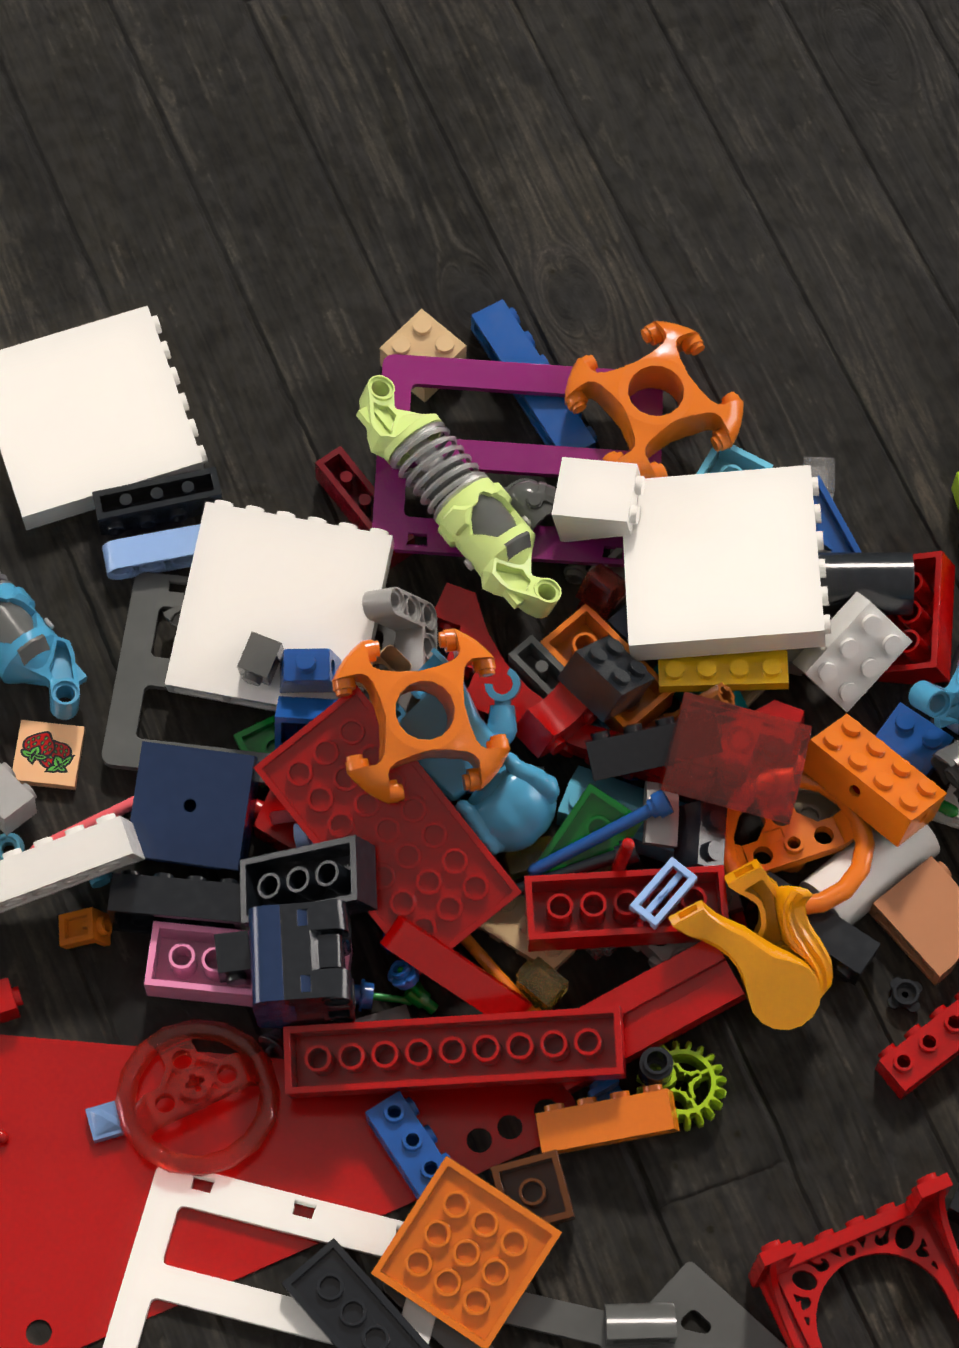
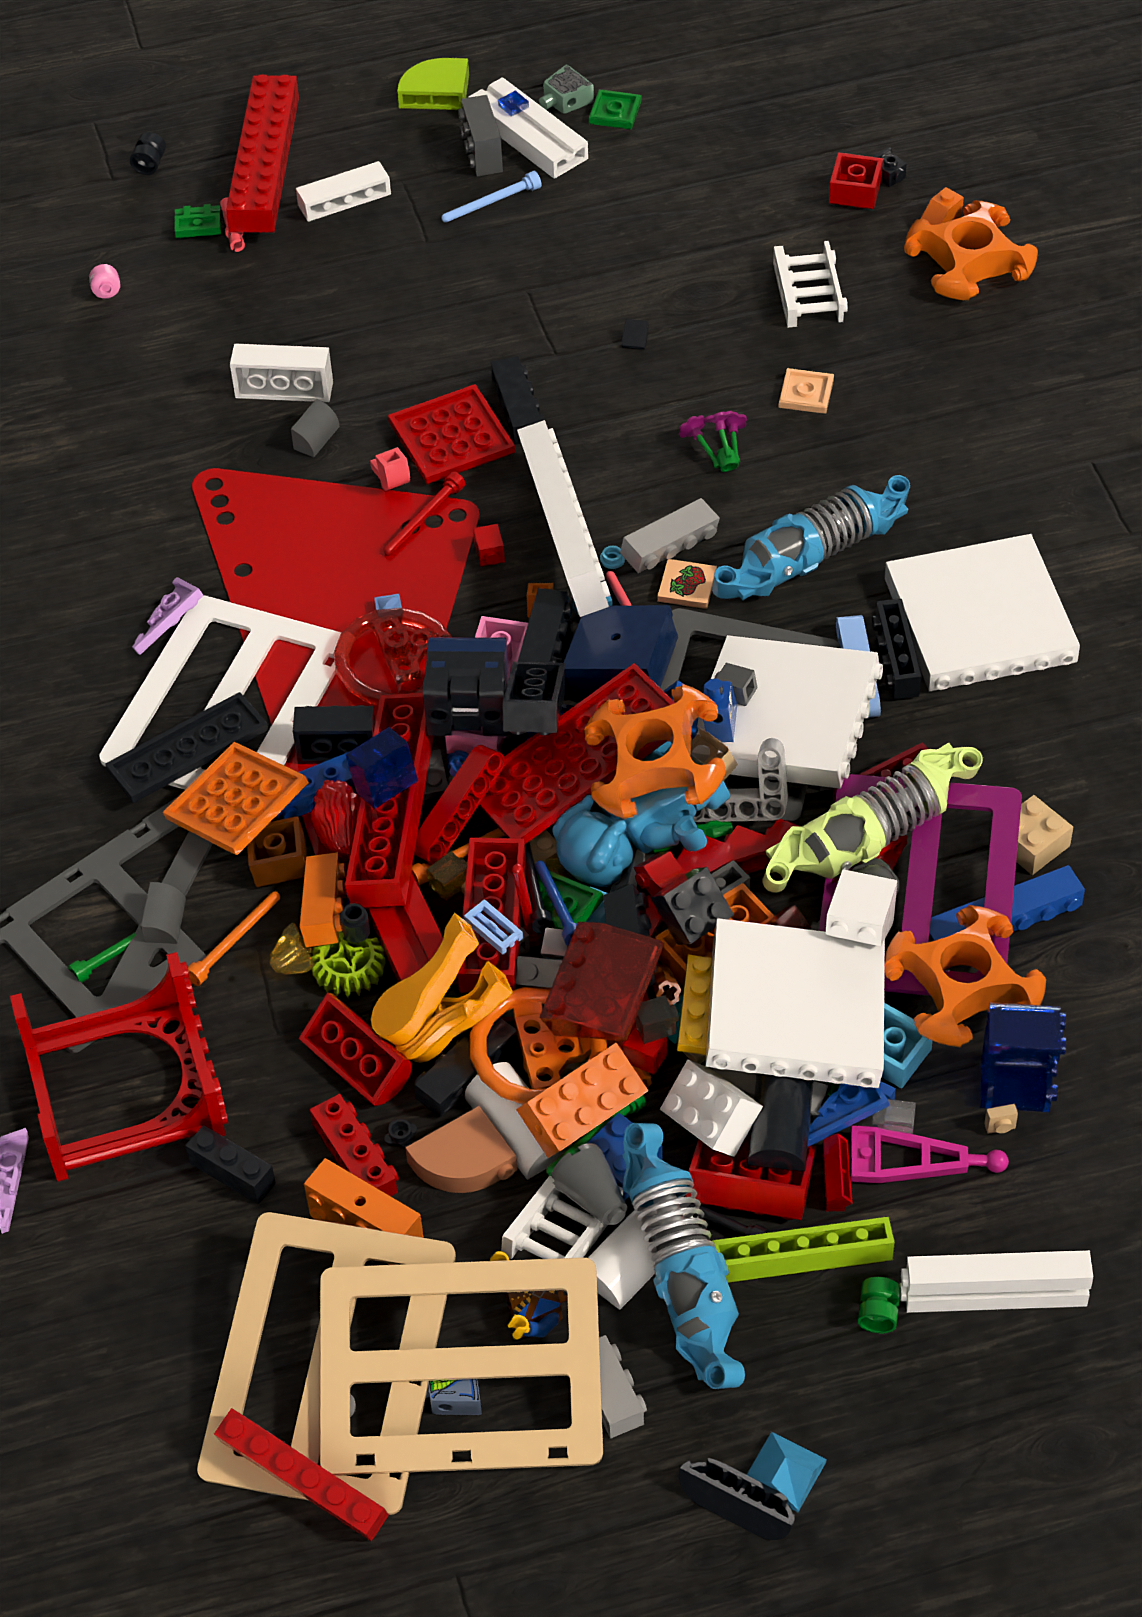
camera: 100 degrees right, 15 degrees down
none -> orange piece [187,892,280,986]
none -> clear yellow brick [270,923,315,975]
none -> black brick [293,705,375,764]
none -> red brick [298,993,412,1106]
none -> red hair [311,779,361,862]
none -> clear blue brick [345,727,418,809]
none -> clear smoke brick [633,995,679,1044]
none -> red piece [822,1133,853,1212]
none -> dark pink plate [851,1126,1009,1183]
none -> clear blue windscreen [980,1002,1066,1112]
none -> tan plate [984,1104,1018,1134]

